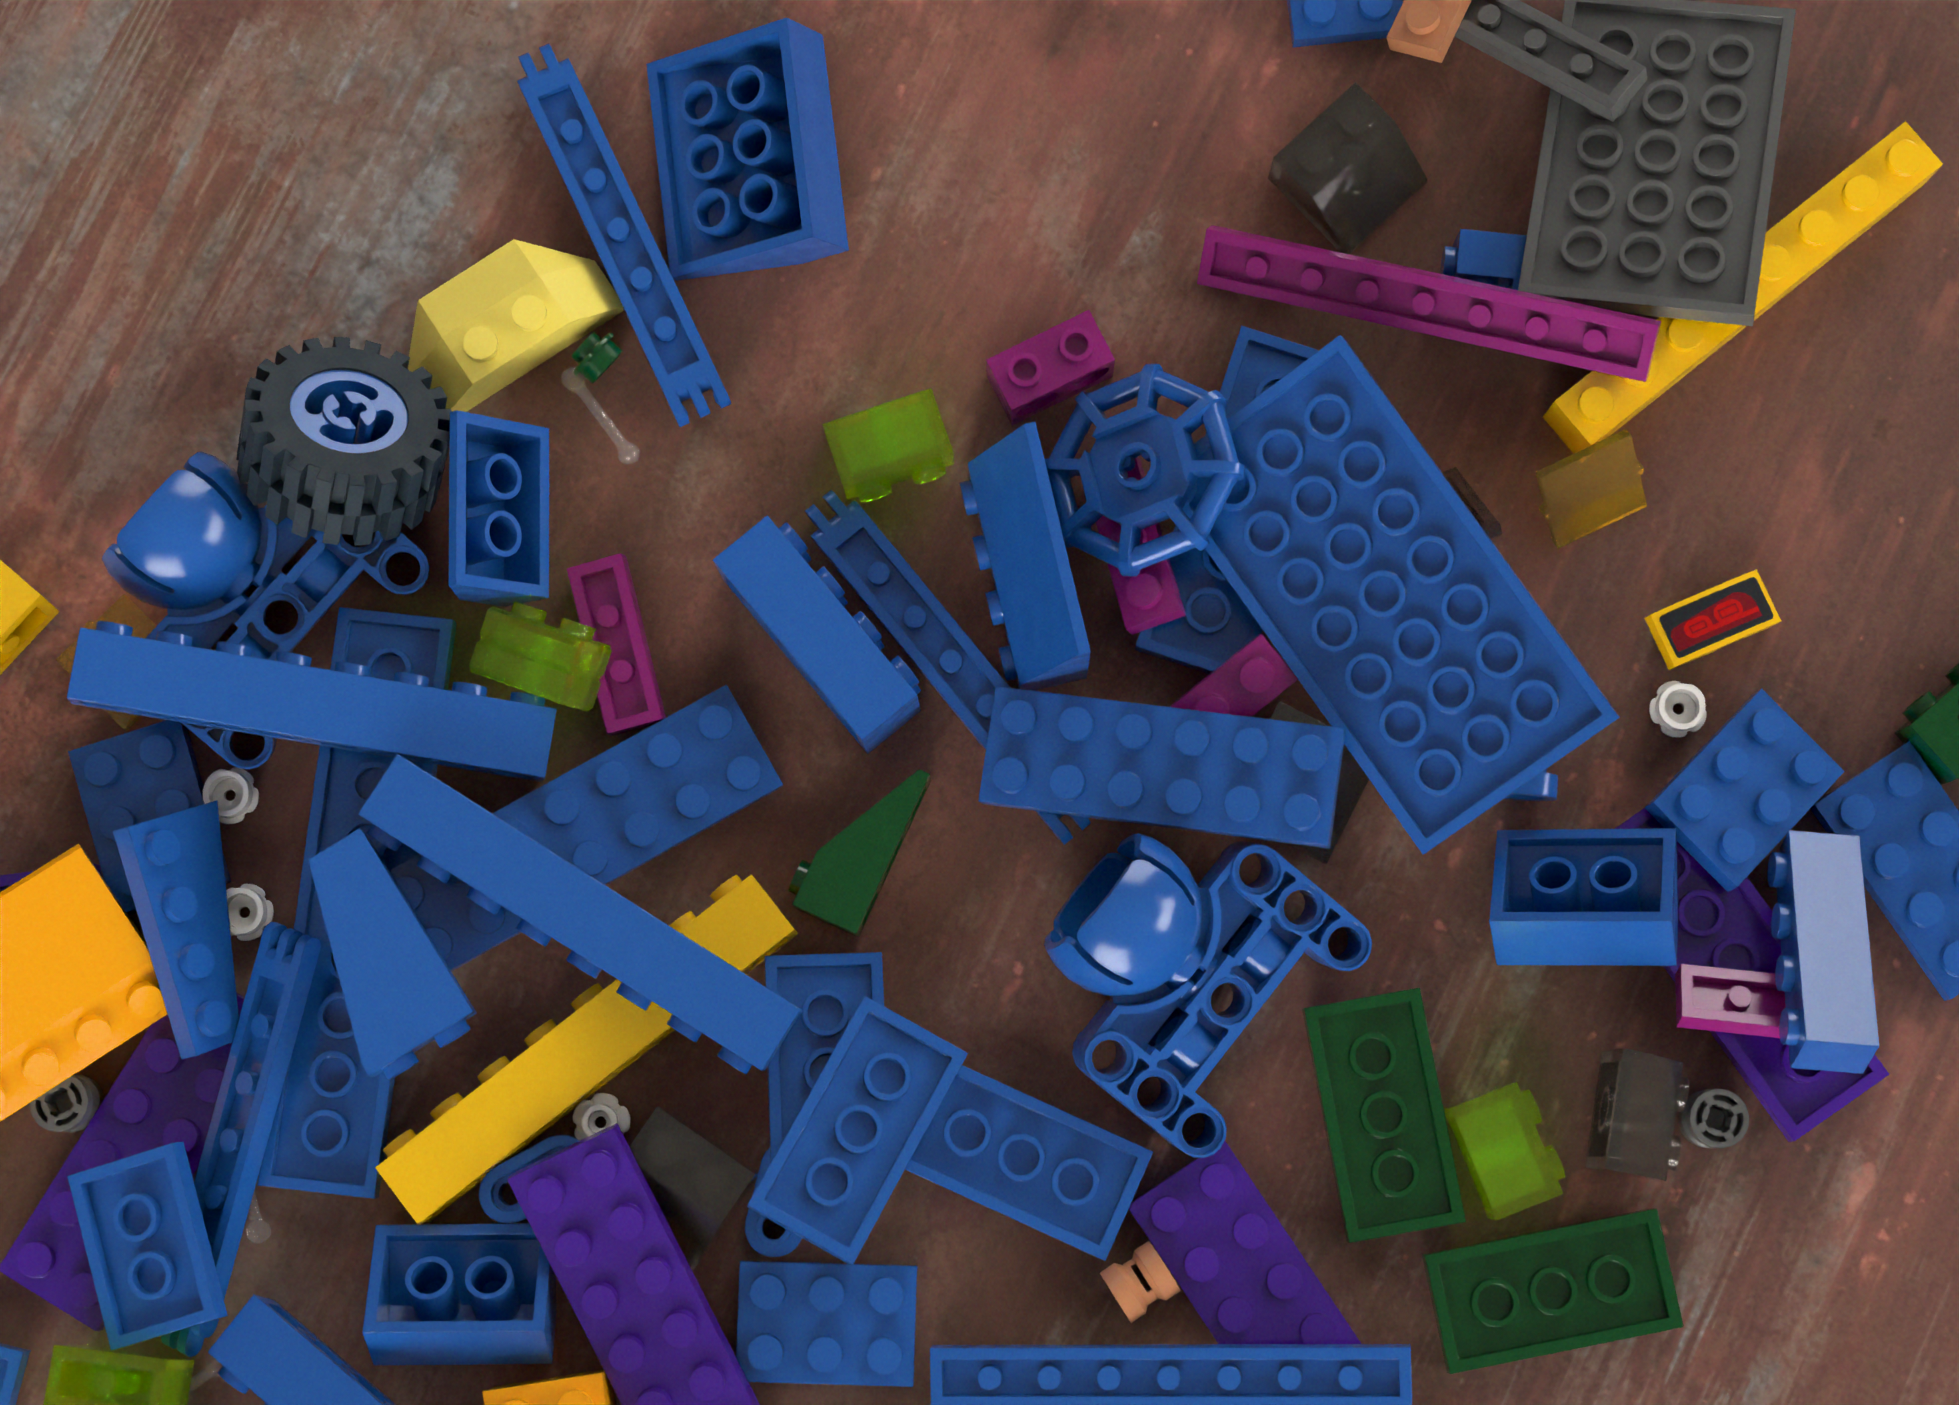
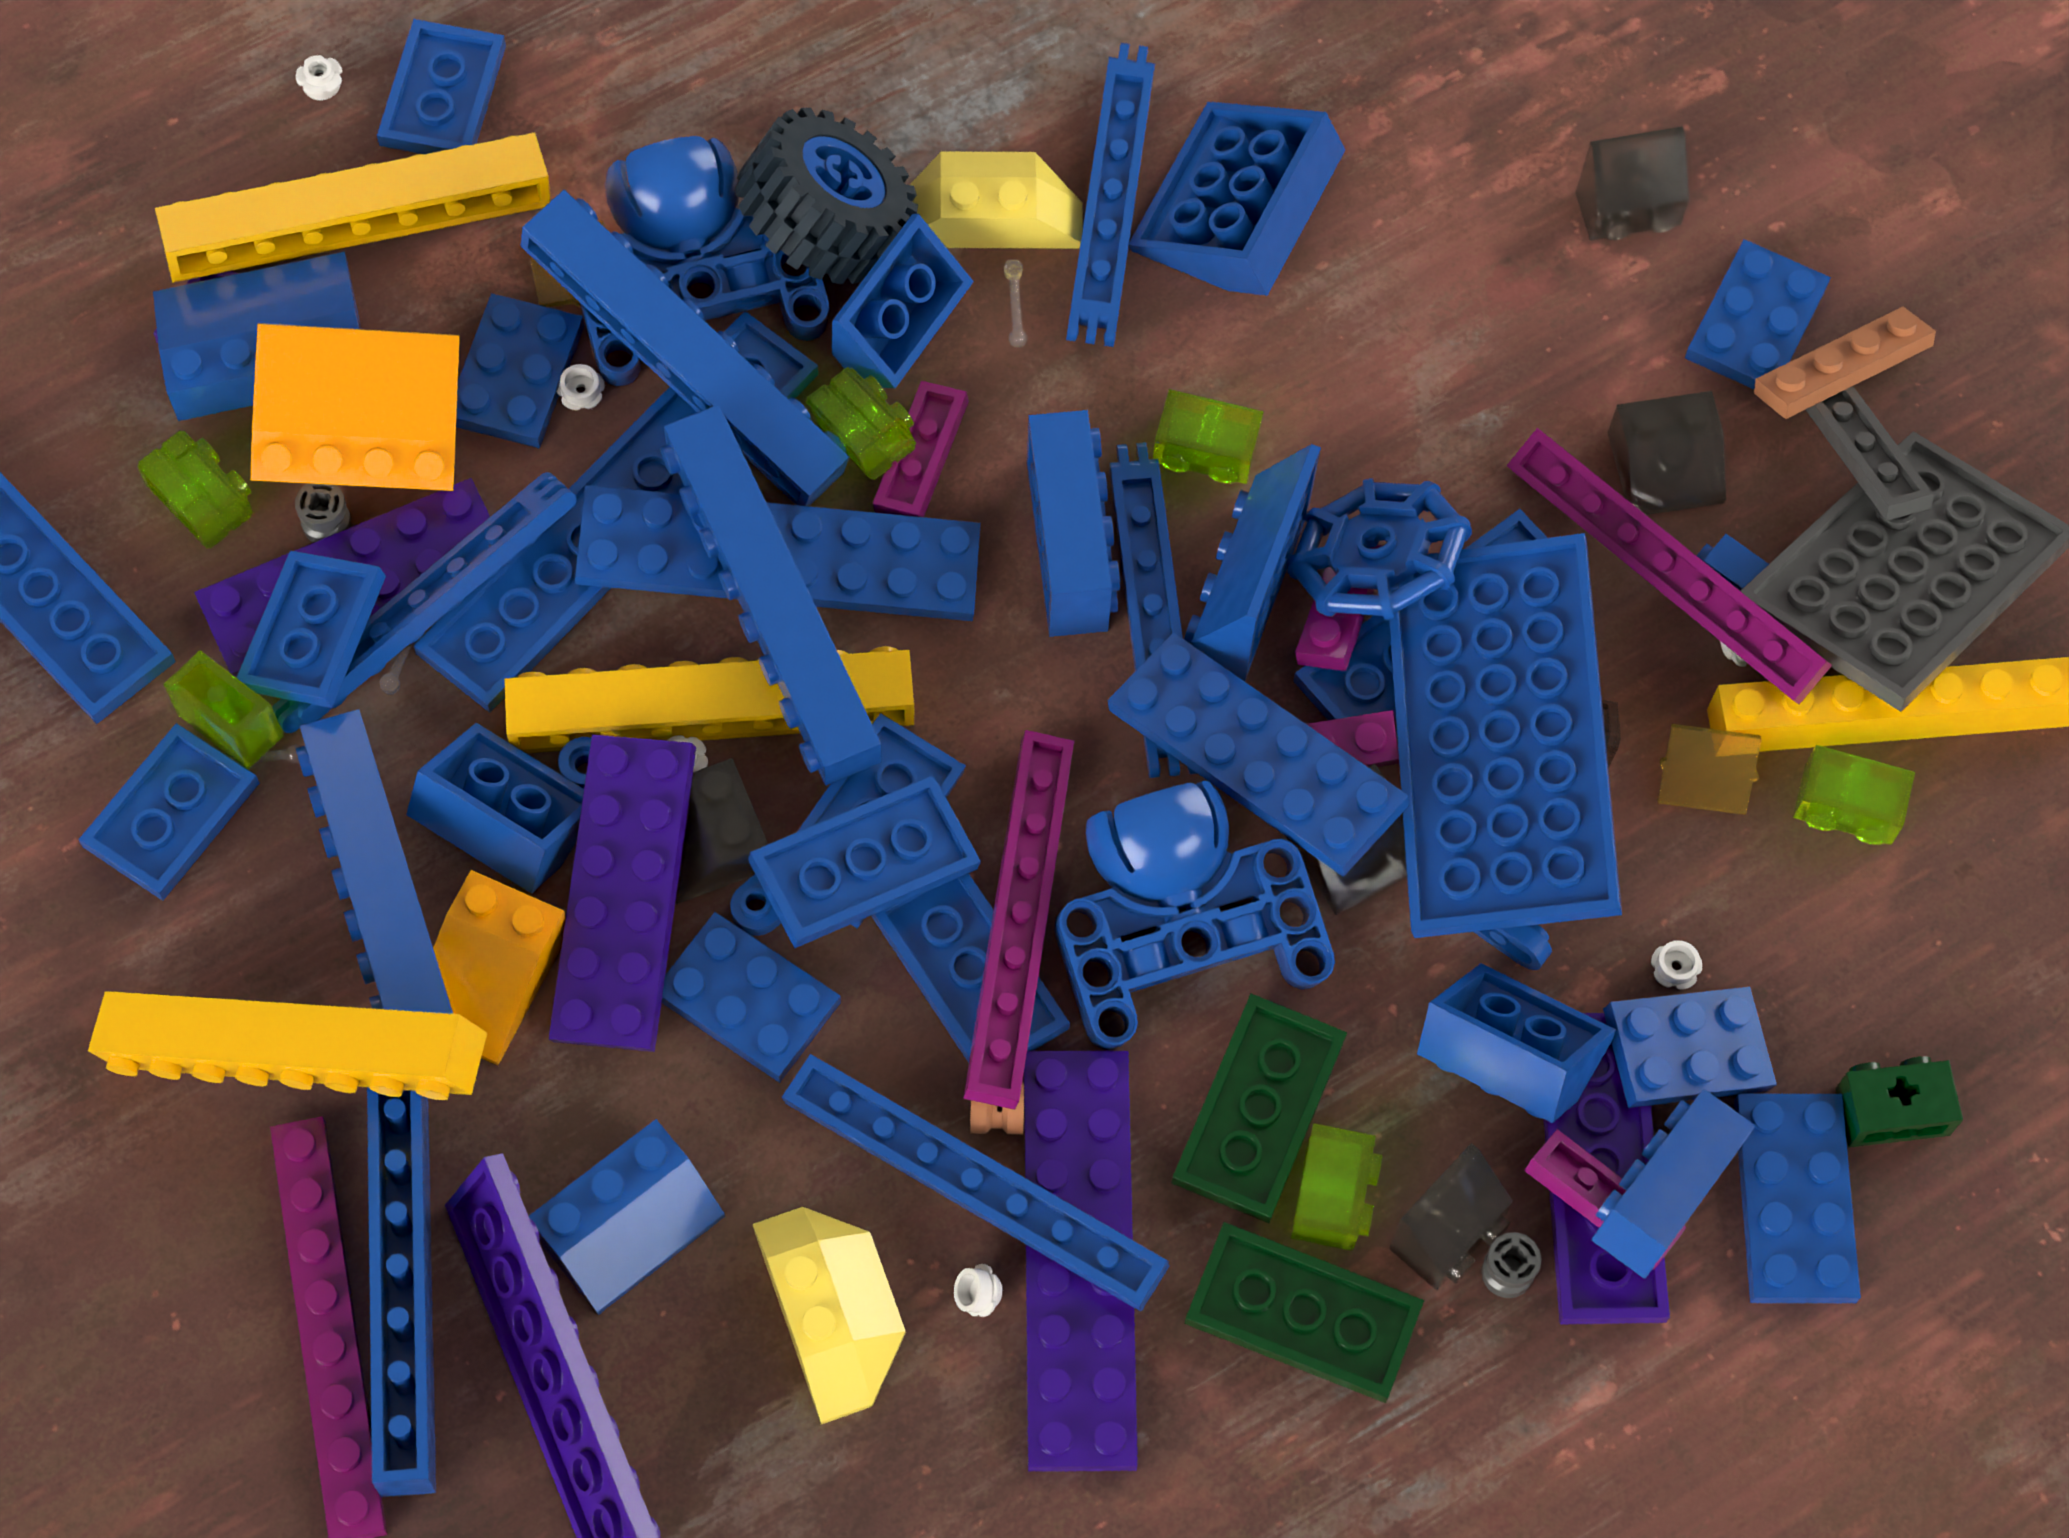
camera: 25 degrees right, 15 degrees down
blue wing [113,800,239,1059] -> none
white plate [226,883,274,941] -> none
blue slope [308,828,477,1080] -> none
dark green plate [571,332,623,384] -> none
dark green slope [788,769,931,937] -> none
magenta brick [986,310,1115,426] -> none
slope [1644,569,1781,670] -> none
none -> magenta plate [963,730,1074,1110]
none -> clear neon green brick [1793,745,1915,845]

